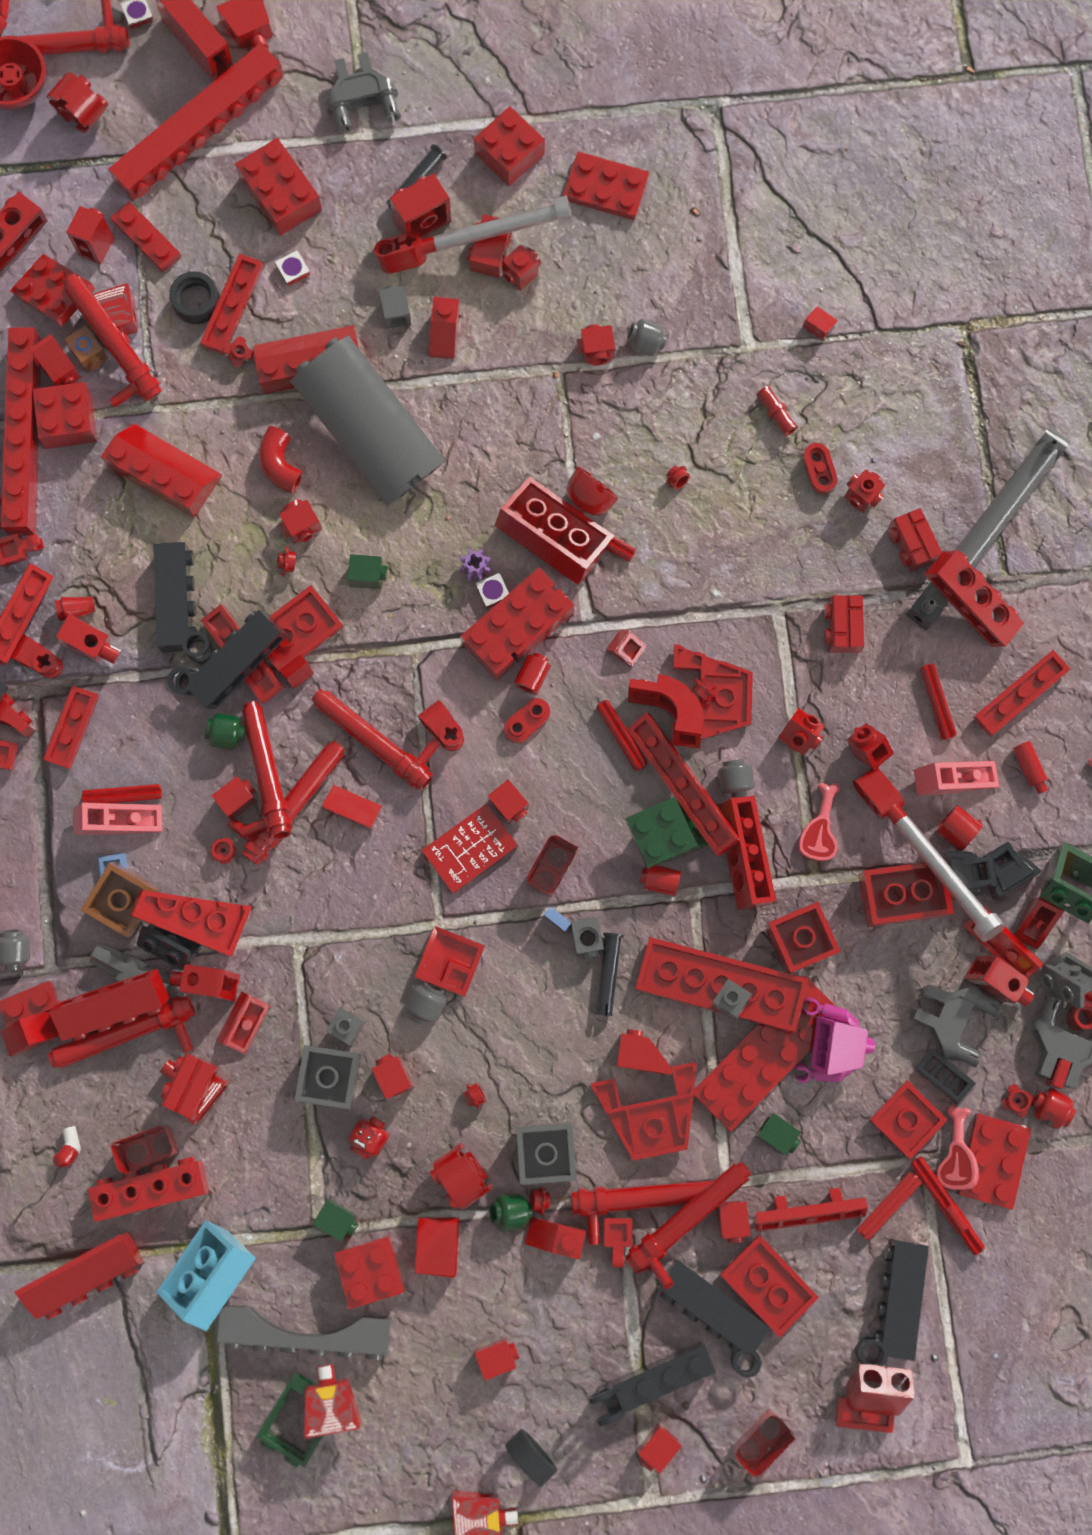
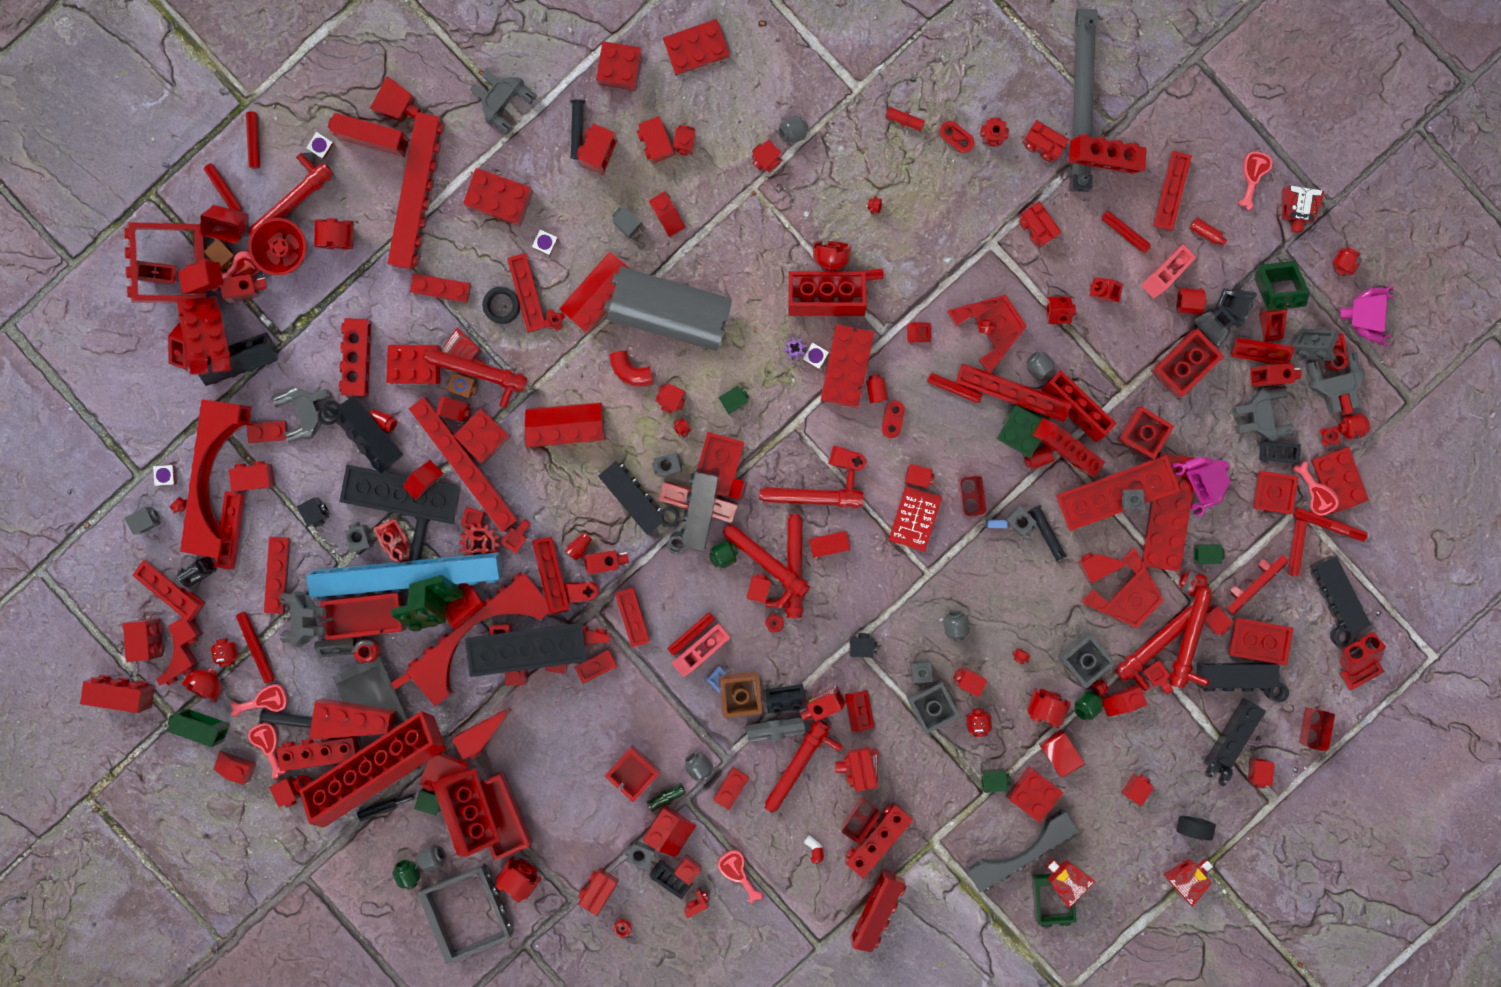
camera: 30 degrees left, 10 degrees up
red slope [0,1011,60,1057] -> none
red brick [49,969,169,1041] -> none
red brick [66,206,114,265] -> none
red wing [129,890,252,957] -> none
medium azure brick [156,1220,256,1331] -> none
piece [373,195,573,274] -> none
red plate [414,925,485,996] -> none
red arch [628,674,704,749] -> none
coral piece [798,783,841,862] -> none
slope [802,306,838,341] -> none
flat silver piece [852,768,1005,942] -> none
none -> dark grey brick [652,453,682,477]
none -> black brick [849,633,877,658]
none -> red brick [1032,419,1105,478]
none -> red head [1178,570,1209,598]

